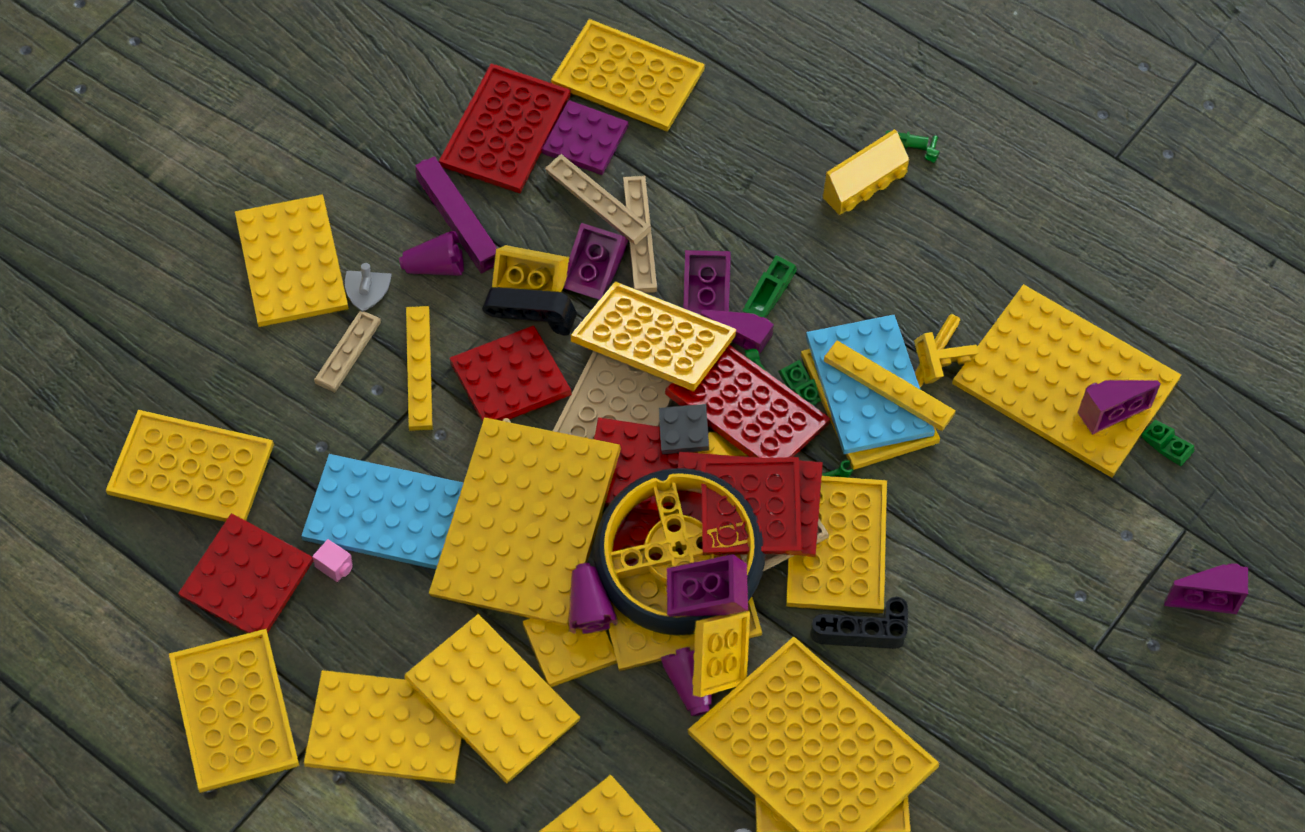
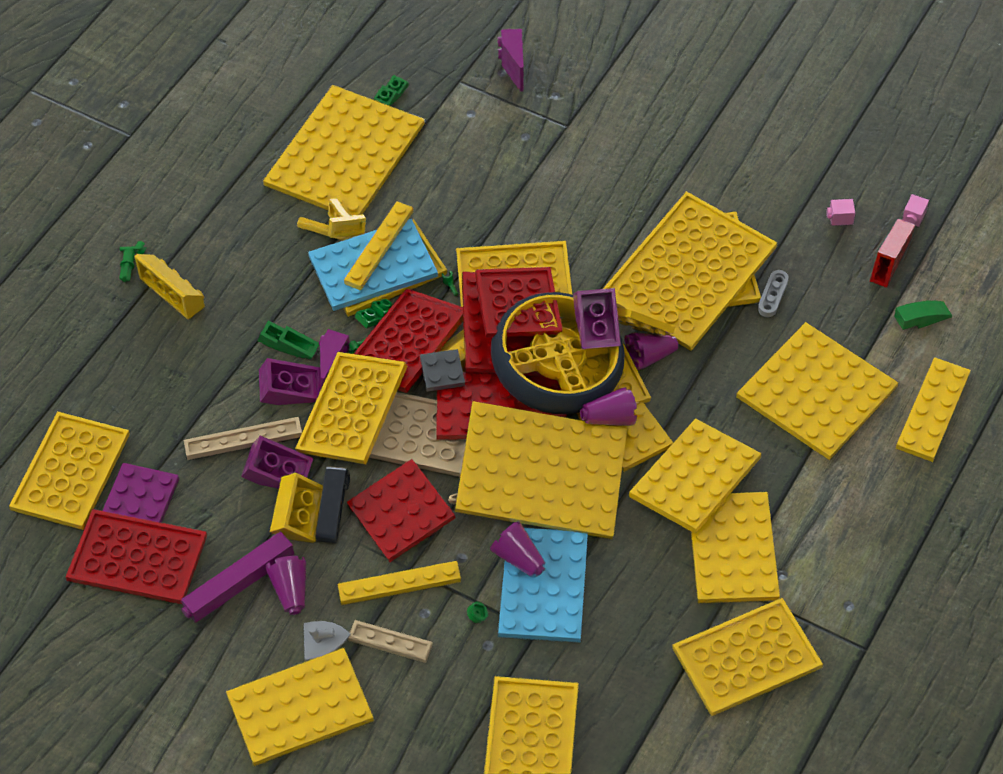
camera: 95 degrees left, 5 degrees down
red plate [178,513,313,638] -> none
bright pink brick [312,539,353,582] -> none
tan plate [545,154,651,245] -> none
black beam [810,597,908,649] -> none
magenta slope [1078,380,1161,435] -> none
none -> green tile [467,602,488,623]
none -> magenta cone [490,521,545,577]

